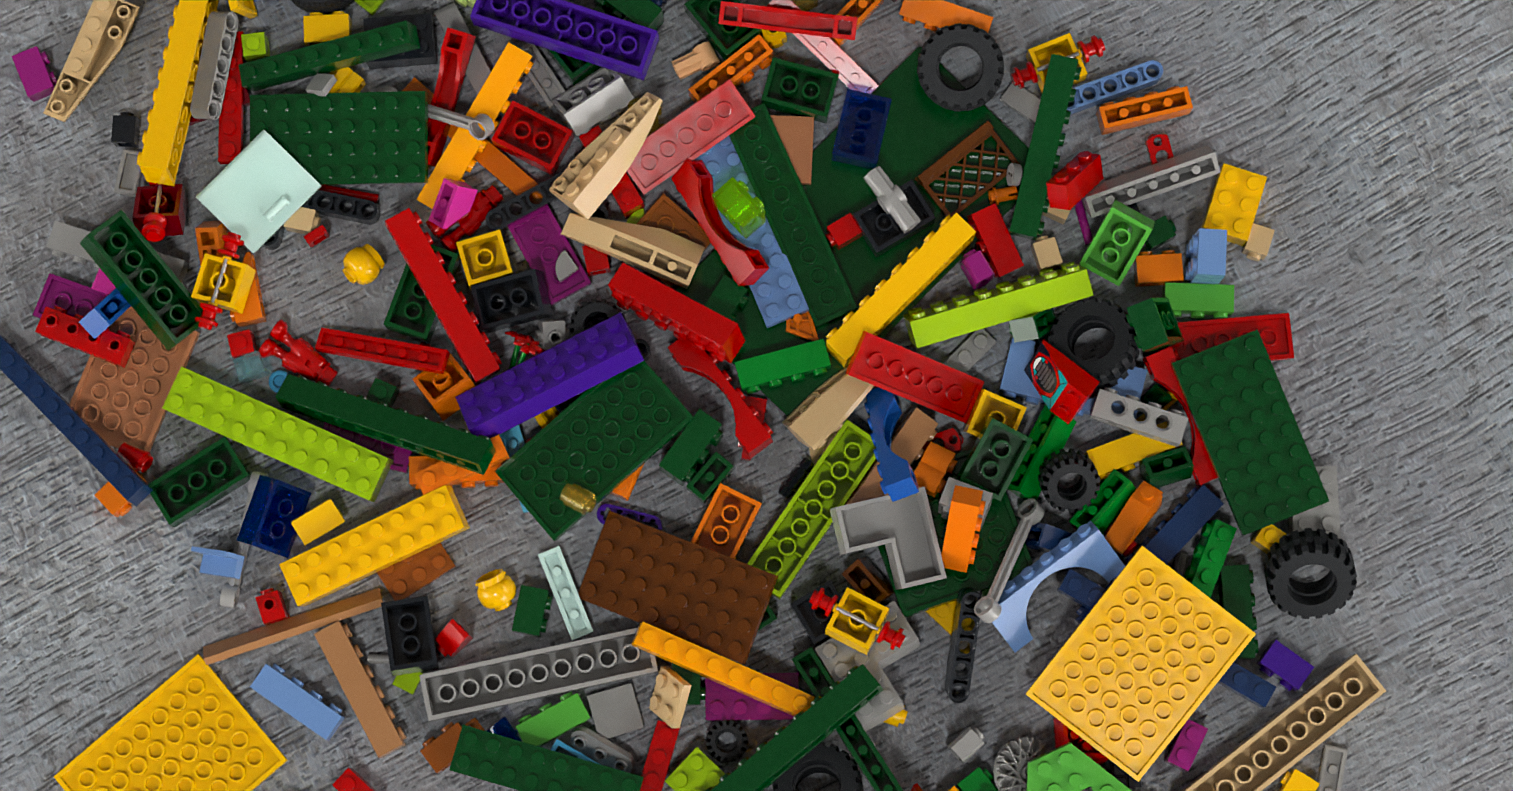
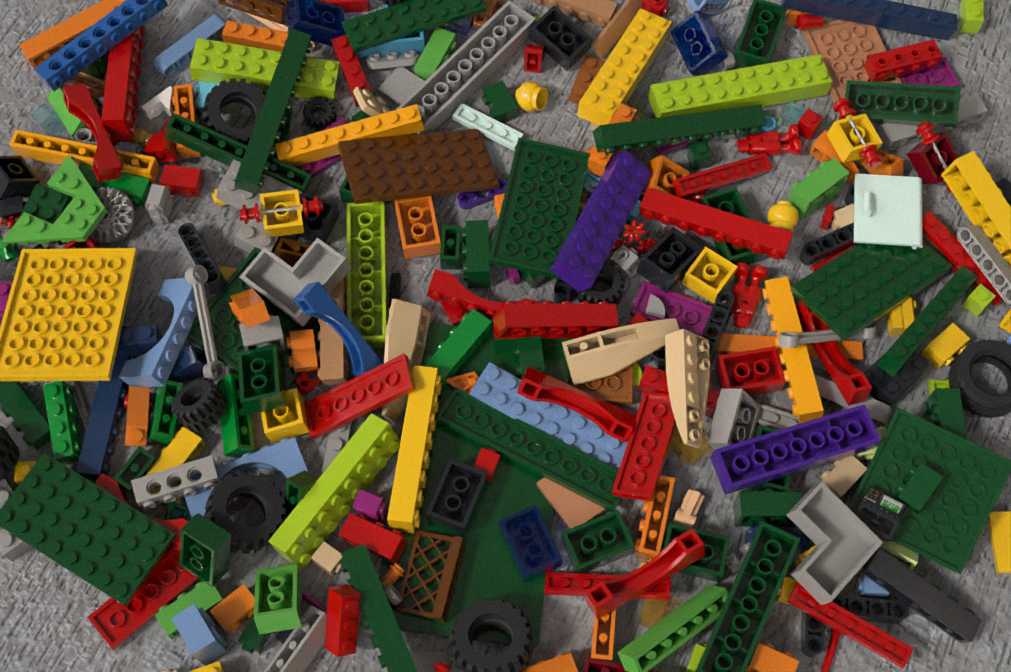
camera: 140 degrees right, 15 degrees down
blue brick [79,288,131,339] -> none
yellow panel [291,499,345,545] -> none
light grey tile [305,73,337,96] -> none
dark pink slope [429,178,478,229] -> none
clear yellow brick [560,483,596,515] -> none
clear neon green brick [712,177,766,239] -> none
light grey piece [864,166,921,233] -> none
red slope [1024,340,1100,424] -> none
none -> red brick [160,164,205,197]
none -> bright green brick [788,158,849,221]

